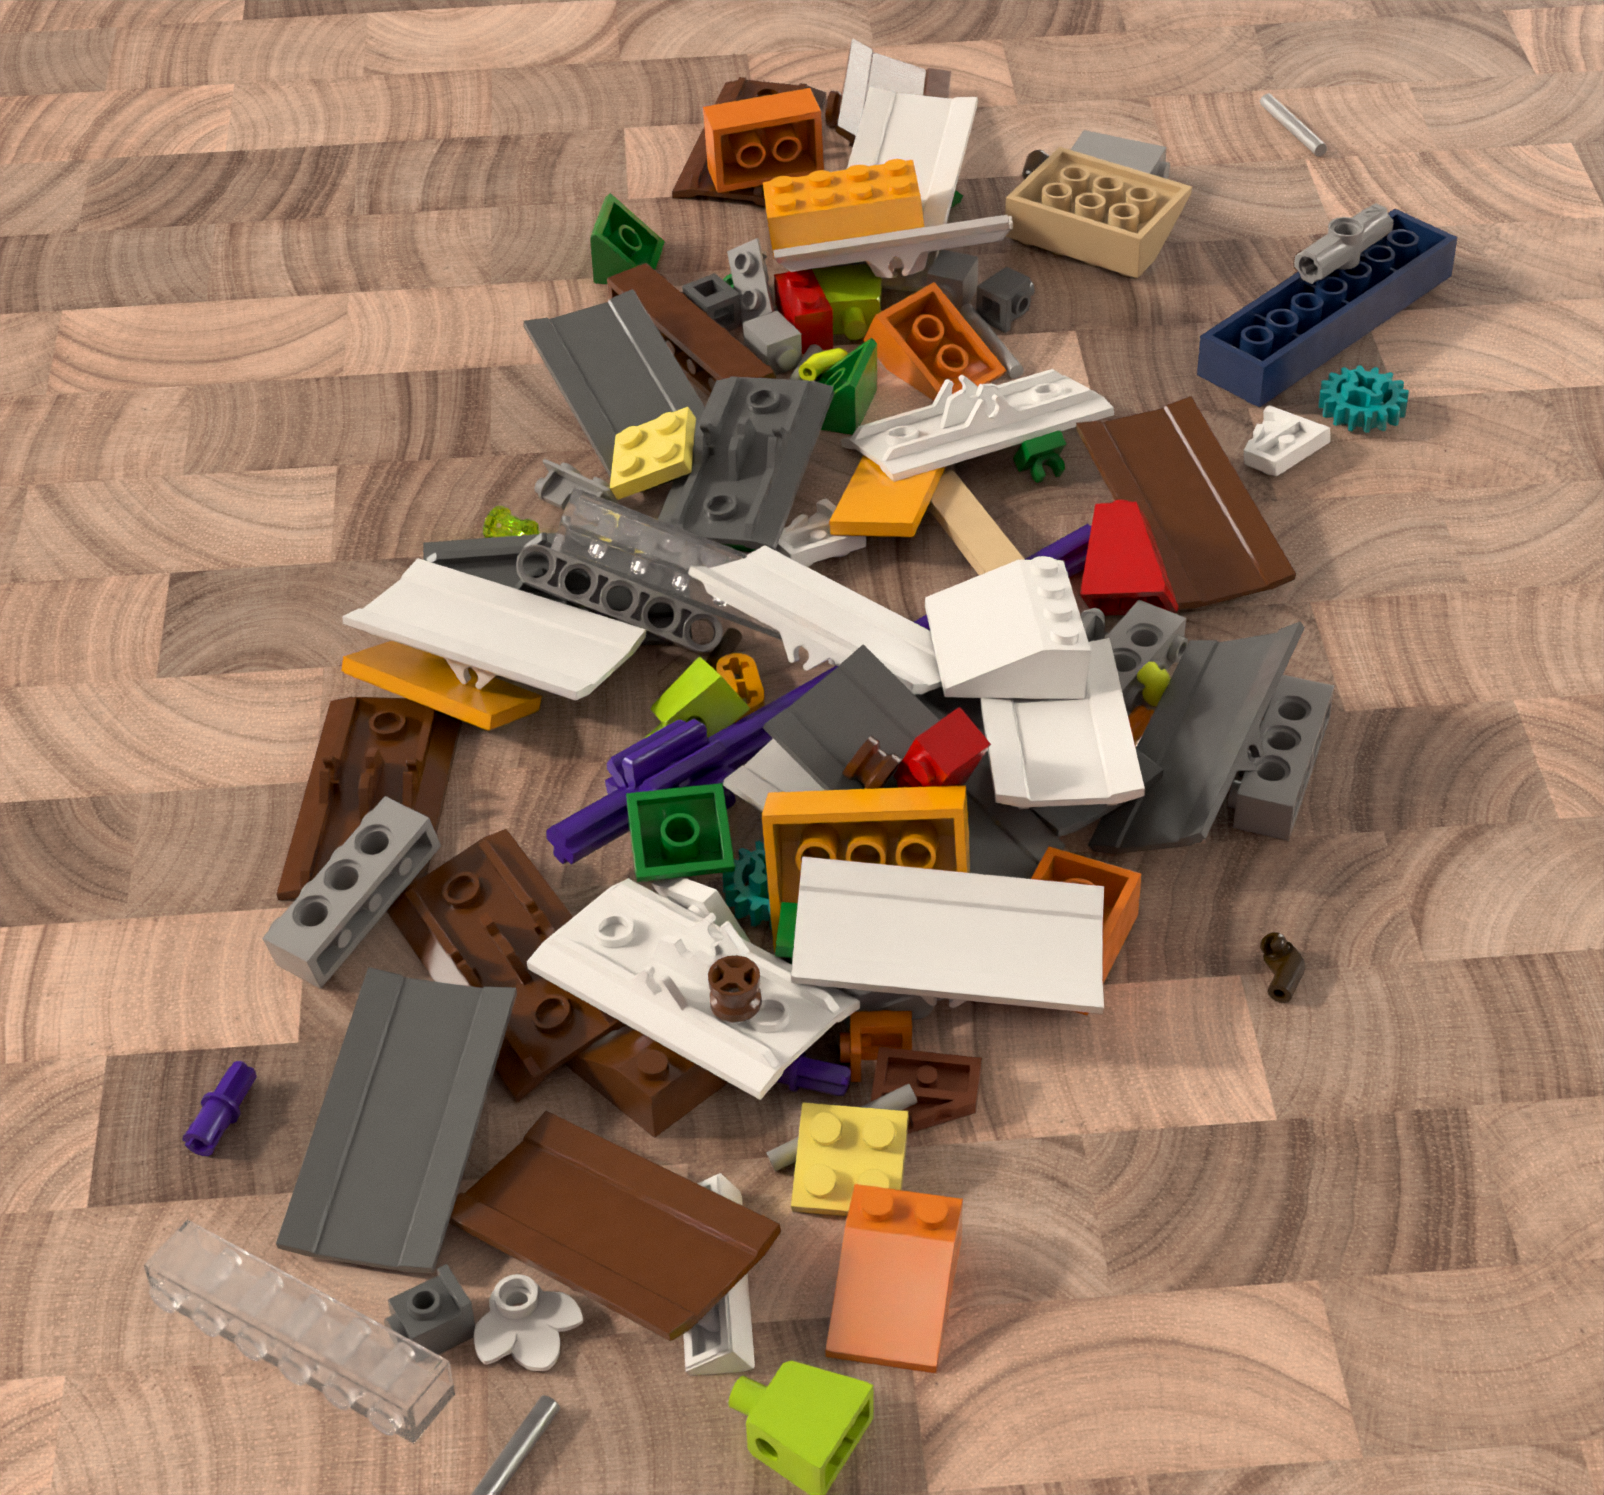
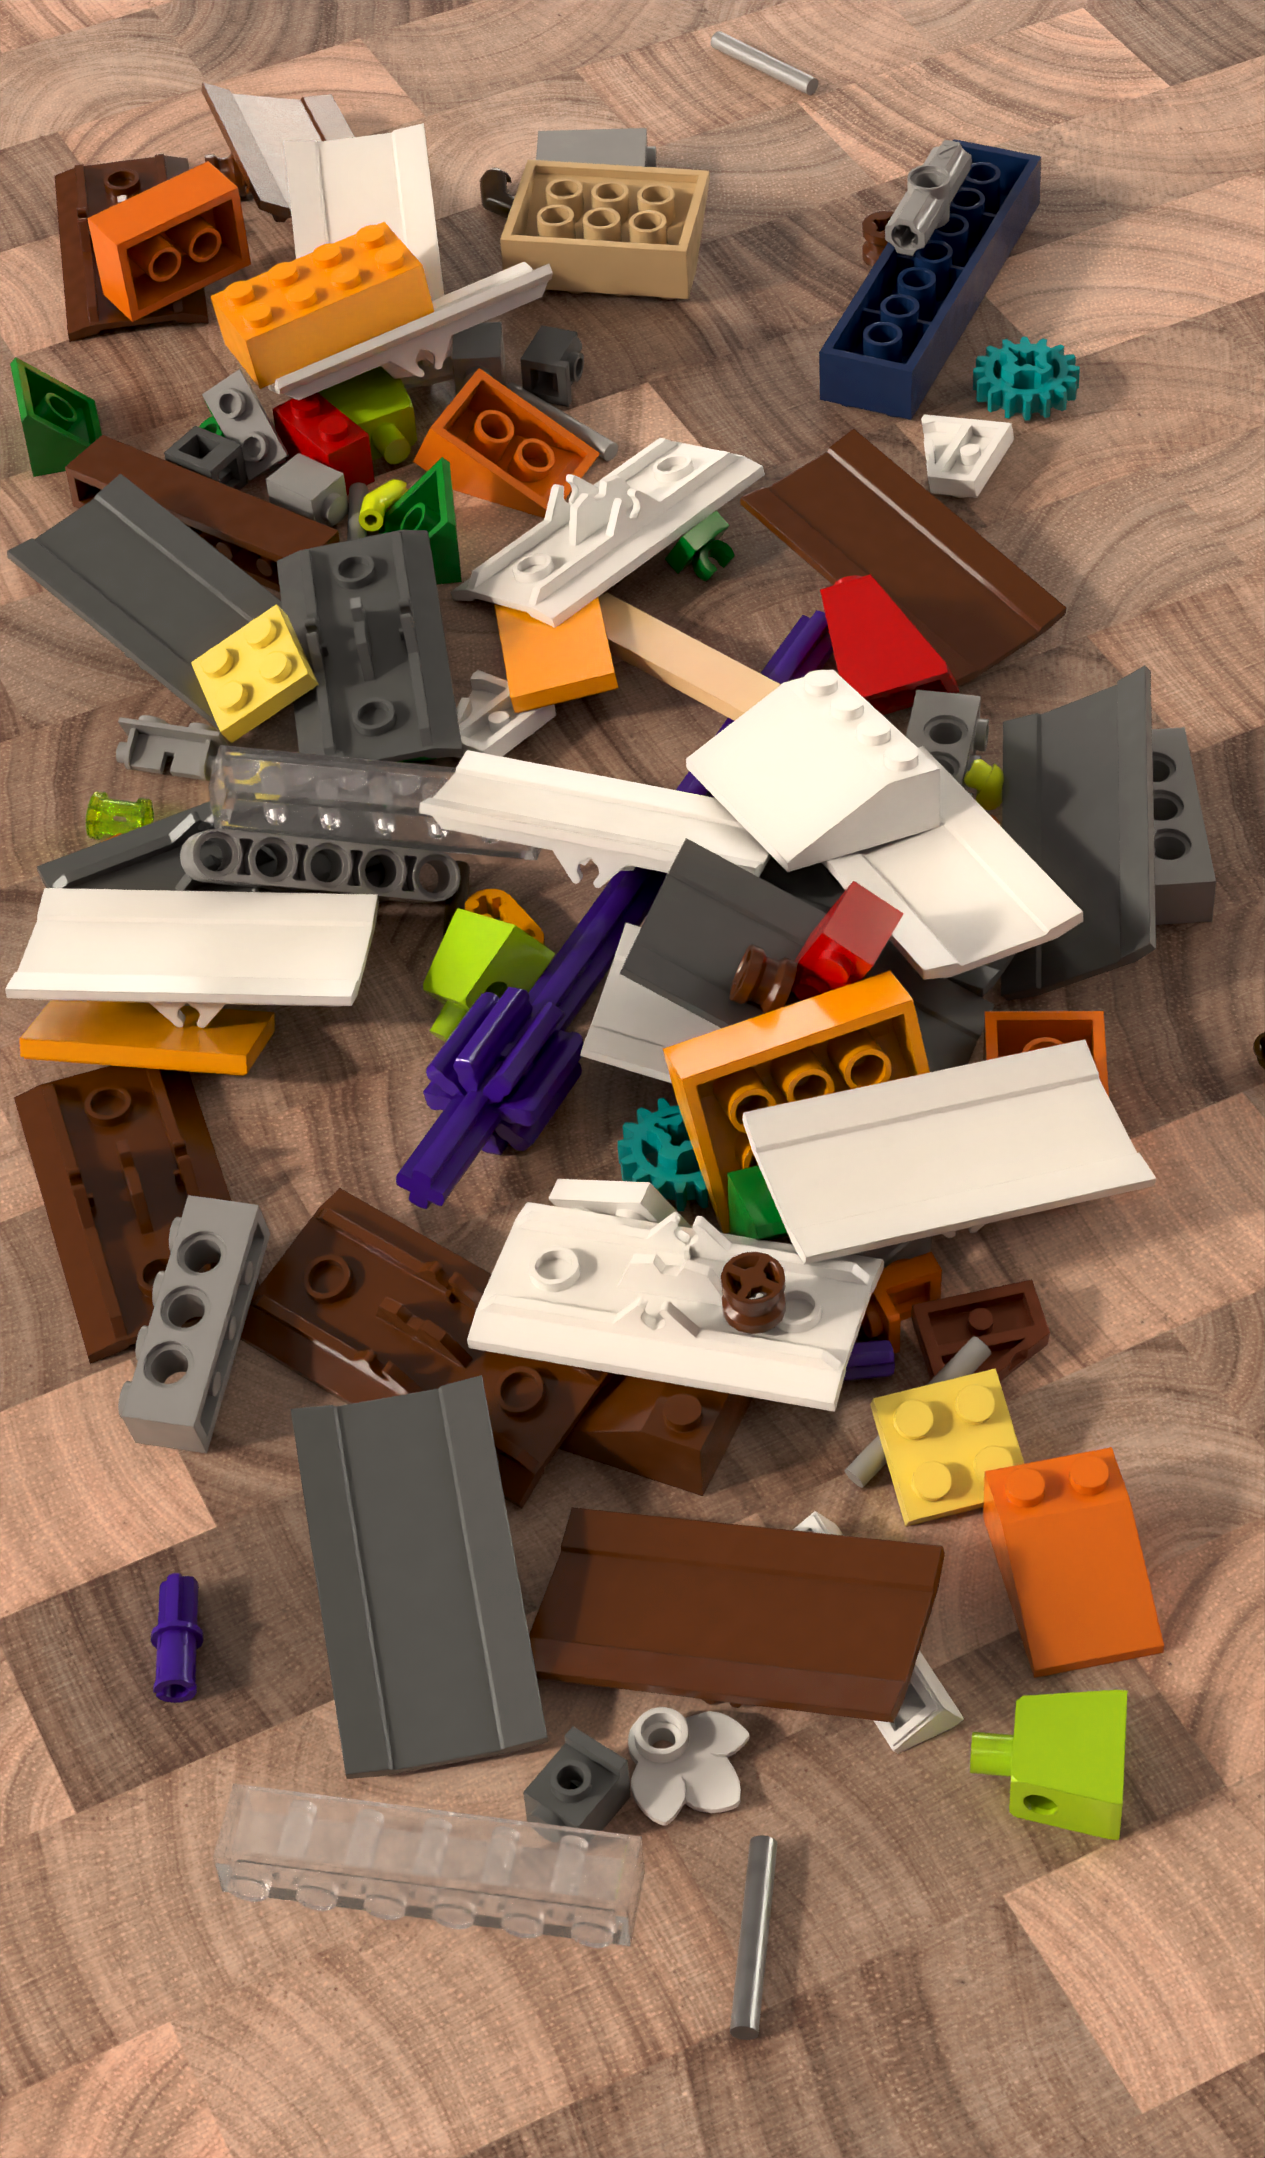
camera: 20 degrees left, 5 degrees up
green slope [626,783,735,882] -> none

